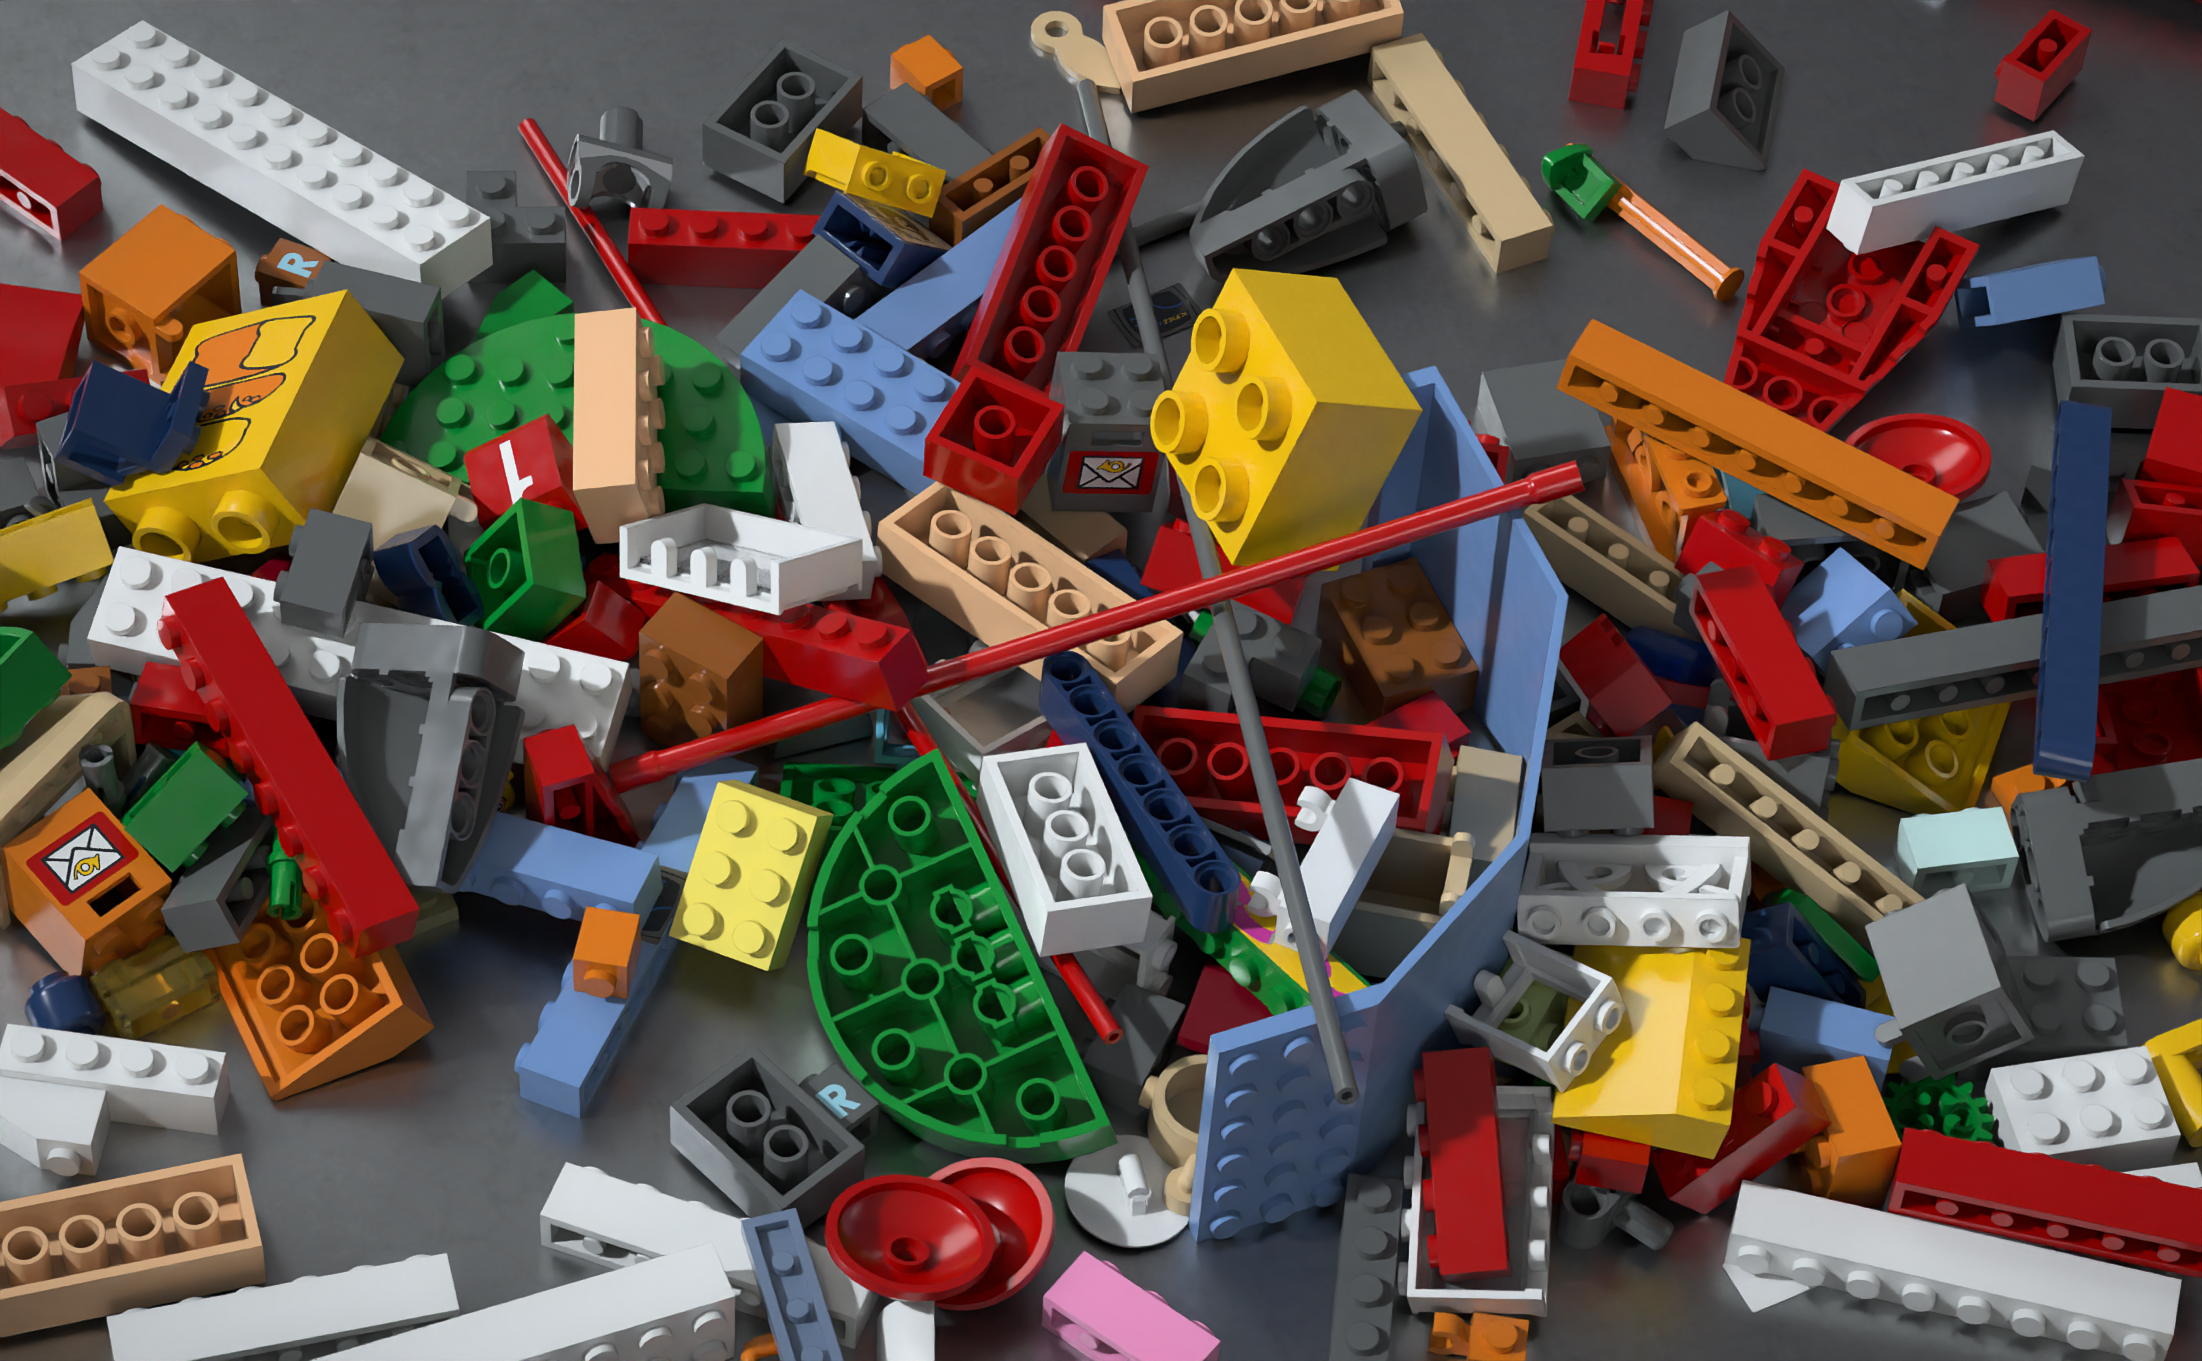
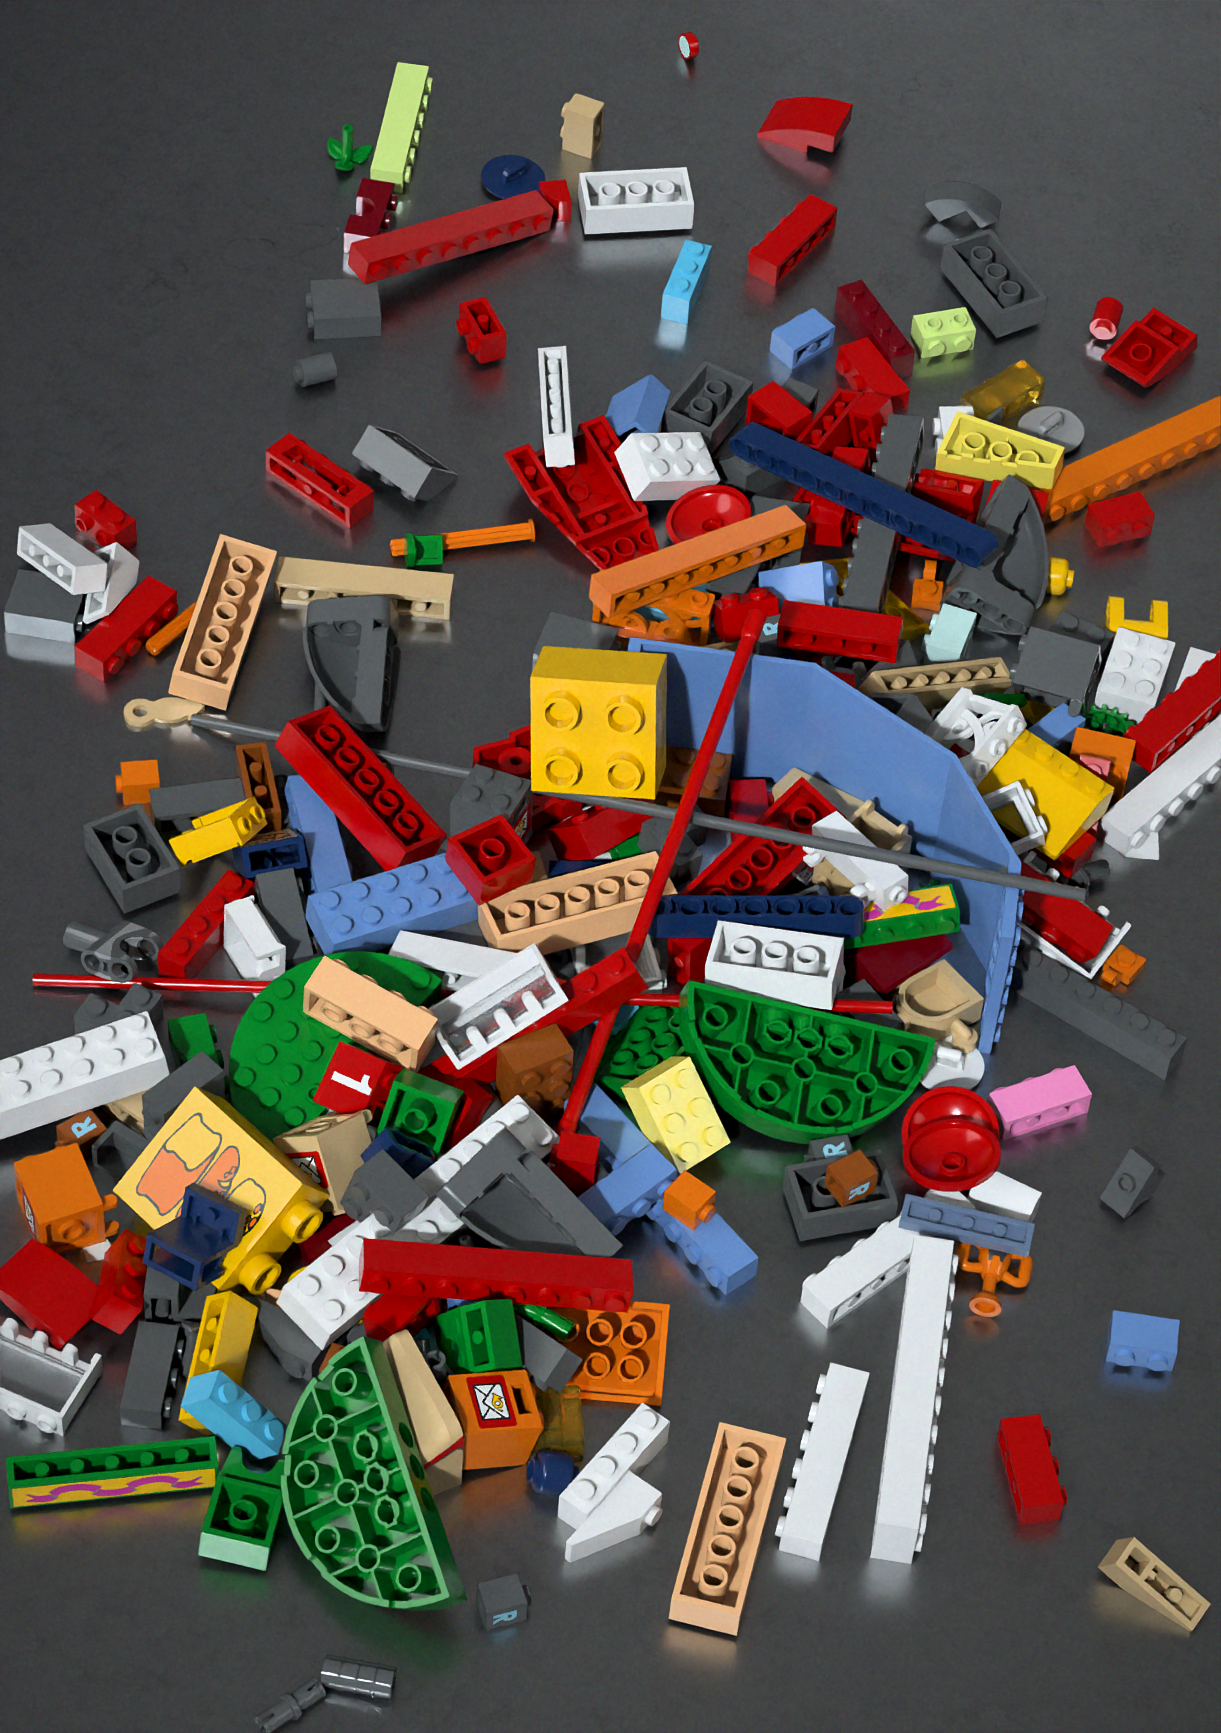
camera: 60 degrees left, 0 degrees up
none -> white window [224,895,286,998]
none -> white brick [614,432,720,501]
none -> dark orange brick [824,1149,879,1208]

